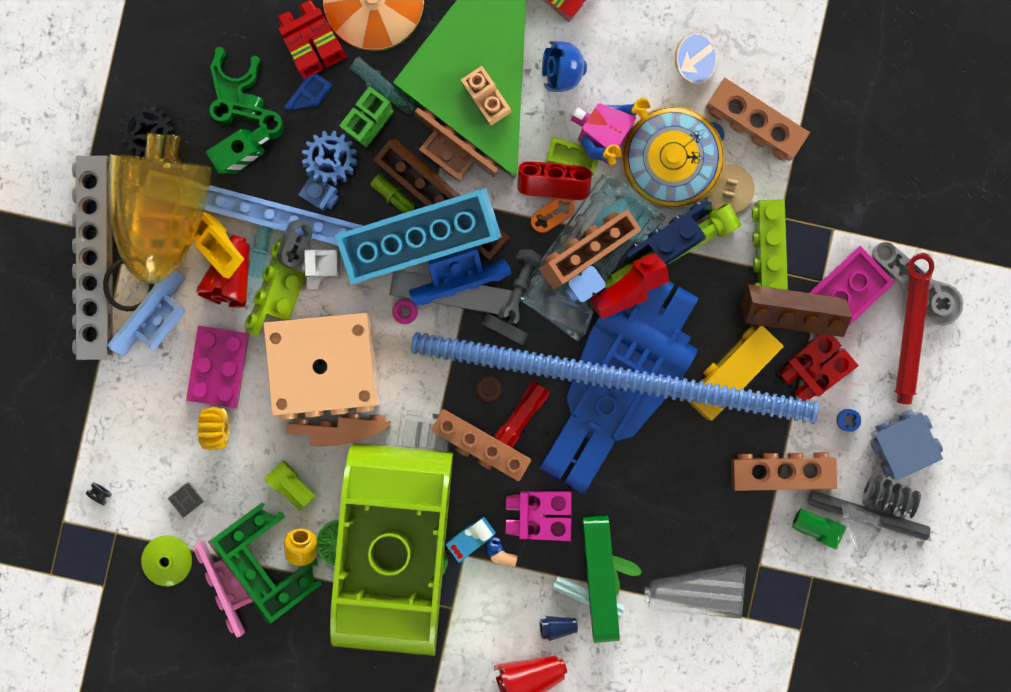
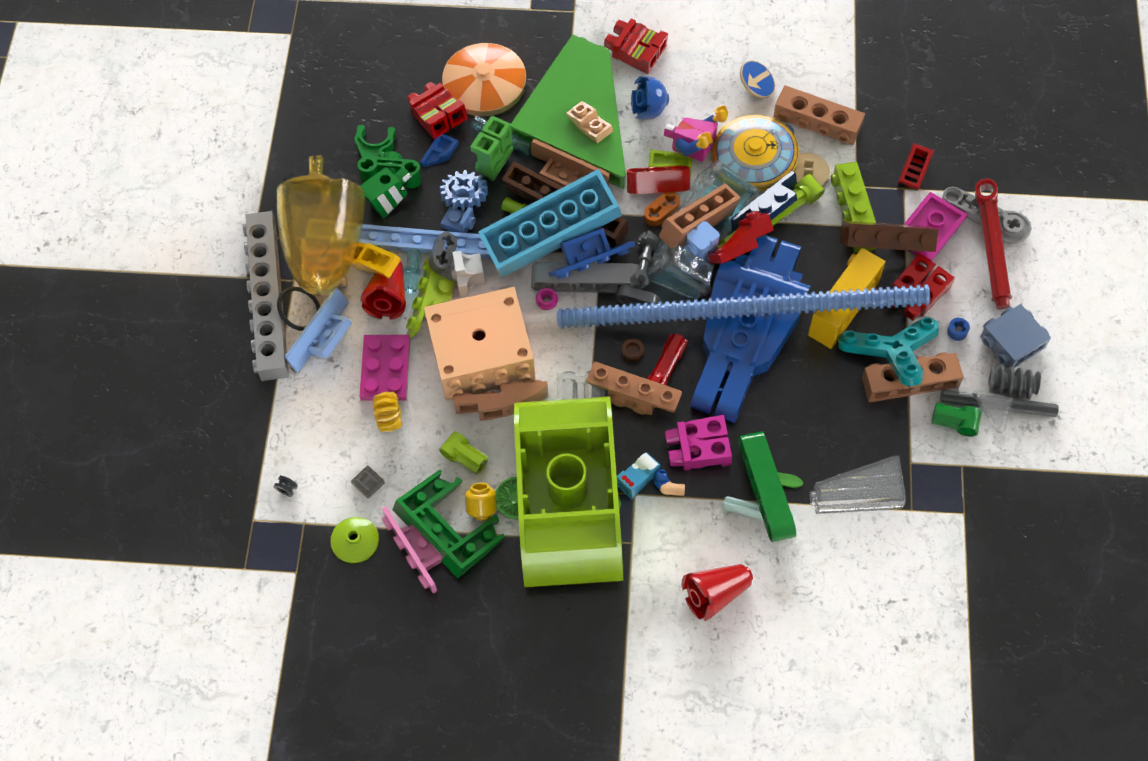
camera: 10 degrees left, 25 degrees down
dark blue cone [539,616,578,641] -> none
none -> teal piece [838,317,939,386]
none -> red slope [898,143,934,190]

